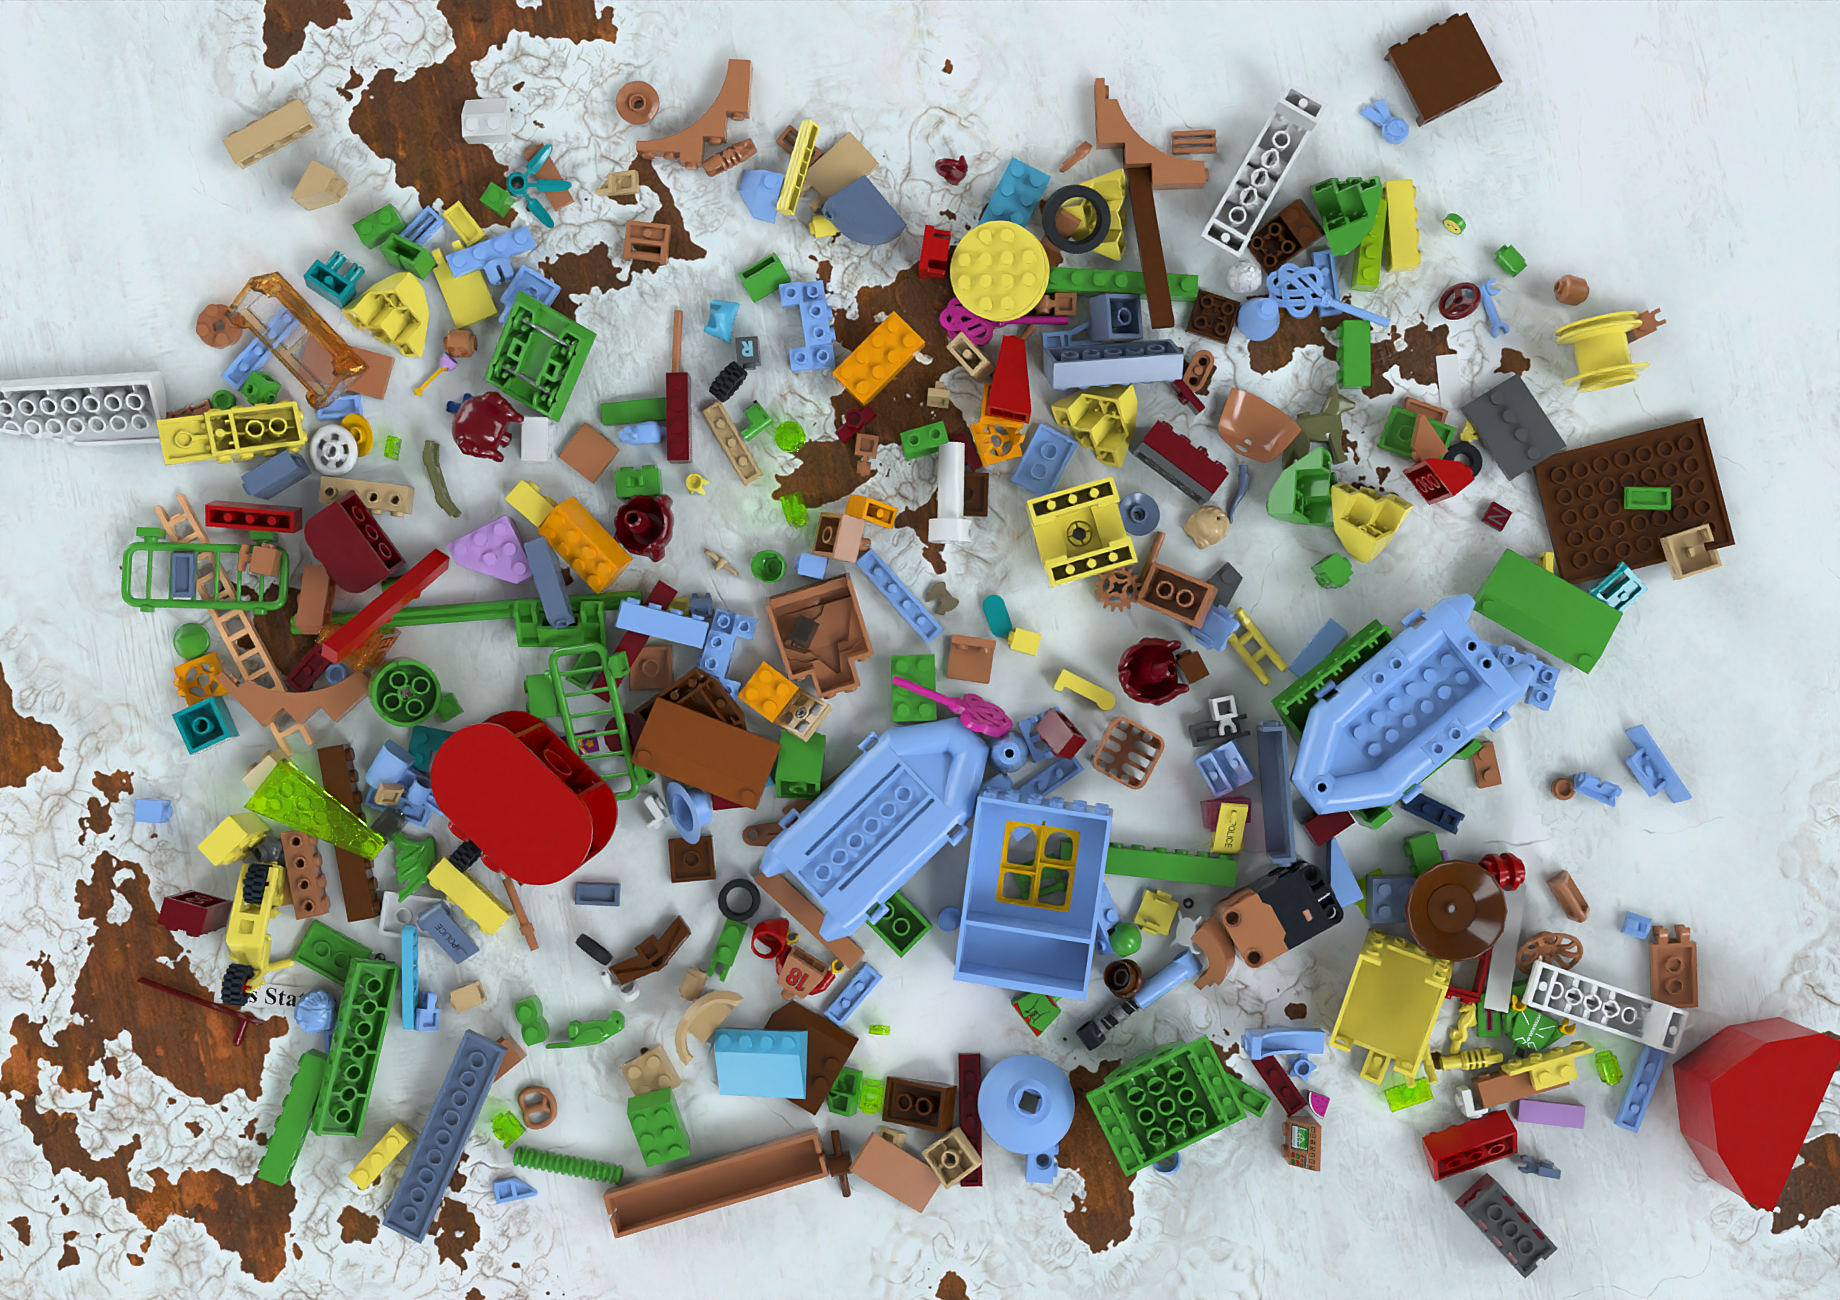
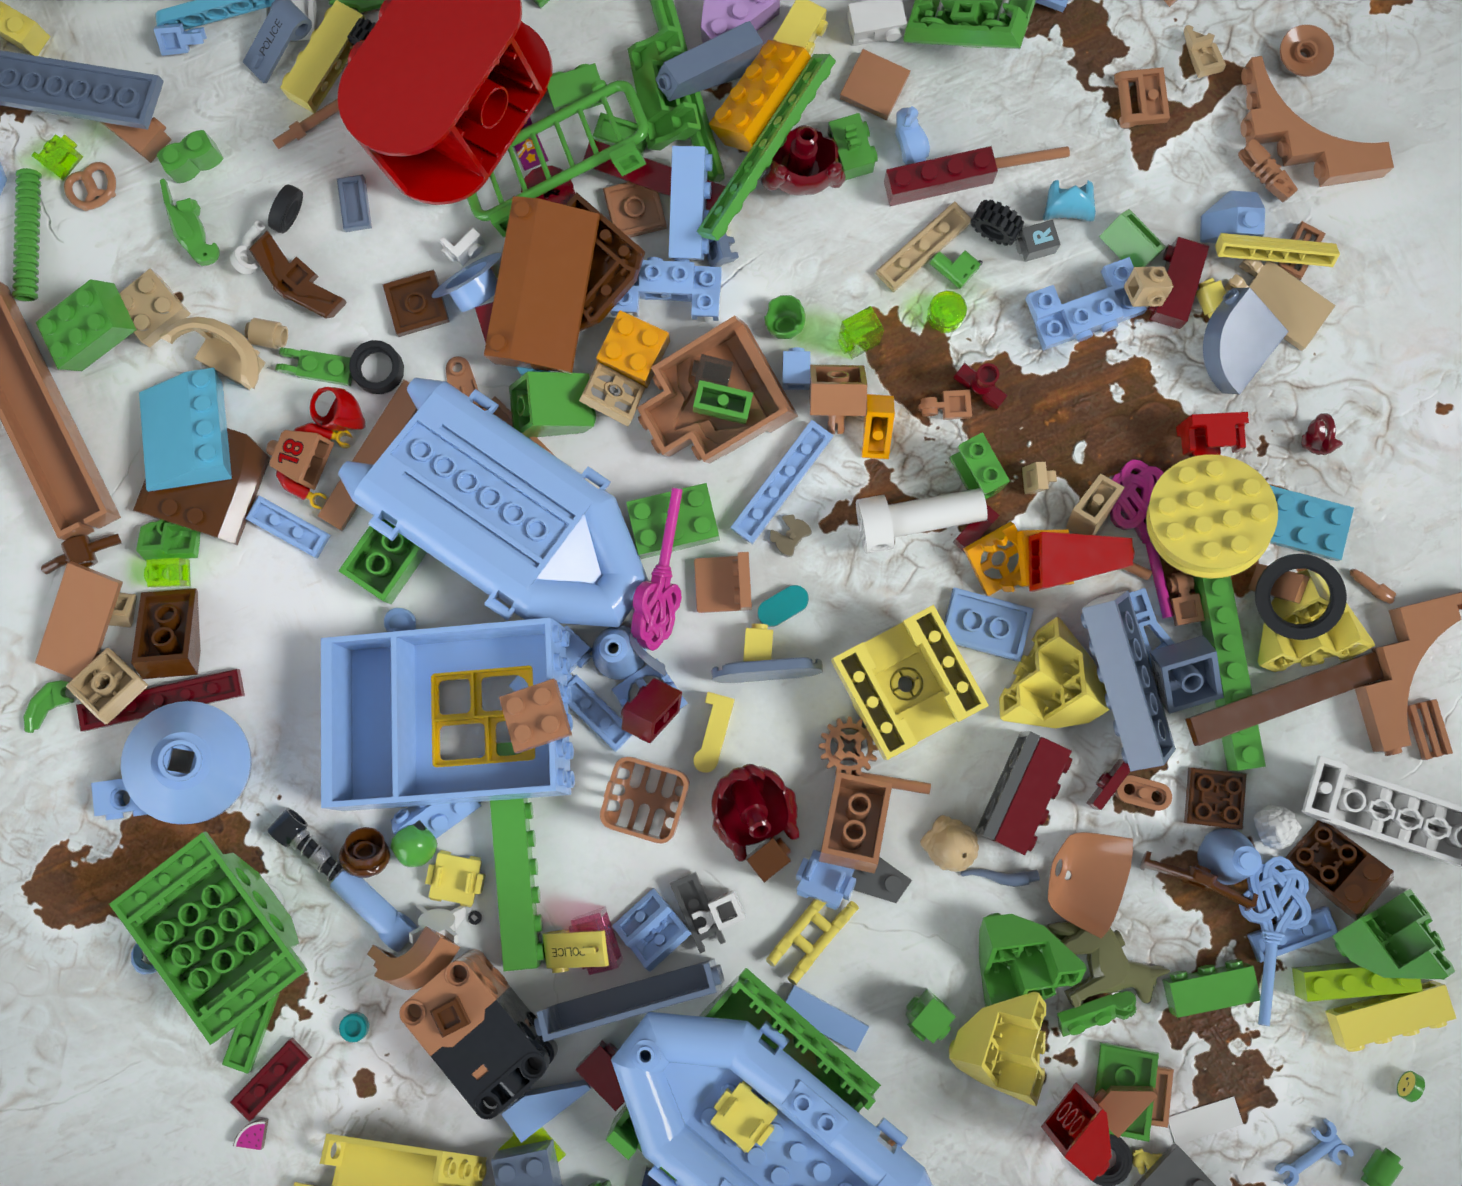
camera: 85 degrees right, 5 degrees down
tan brick [450,980,487,1013] -> none
bright green tile [601,397,666,426] -> none
light yellow piece [686,473,709,495] -> none
tan piece [704,549,739,576] -> none
light orange brick [832,311,925,407] -> none
clear neon green tile [868,1025,891,1035] -> none
reddish brown tile [963,472,989,517] -> none
bright green torso [1011,992,1062,1037] -> none
bright green plate [1014,853,1066,900] -> none
sand blue dish [1118,493,1160,536] -> none
light blue arch [1241,1026,1324,1060] -> none
nougat slope [1281,1115,1322,1171] -> none
light blue plate [1289,1053,1317,1082] -> none
dark red piece [1438,282,1481,320] -> none
none -> bright green piece [23,680,74,733]
none -> teal tile [339,1012,370,1042]
none -> reddish brown tile [430,996,471,1038]
none -> nougat plate [499,678,572,754]
none -> sand blue sticker [630,633,666,676]
none -> bright green brick [693,380,753,425]
none -> bright green plate [696,54,836,241]
none -> light yellow piece [710,1081,778,1153]
none -> sand blue tile [711,657,823,683]
none -> bright green hinge [1057,991,1137,1037]
none -> tan brick [1124,267,1173,307]
none -> reddish brown plate [1140,851,1258,911]
none -> dark red brick [1148,237,1210,329]

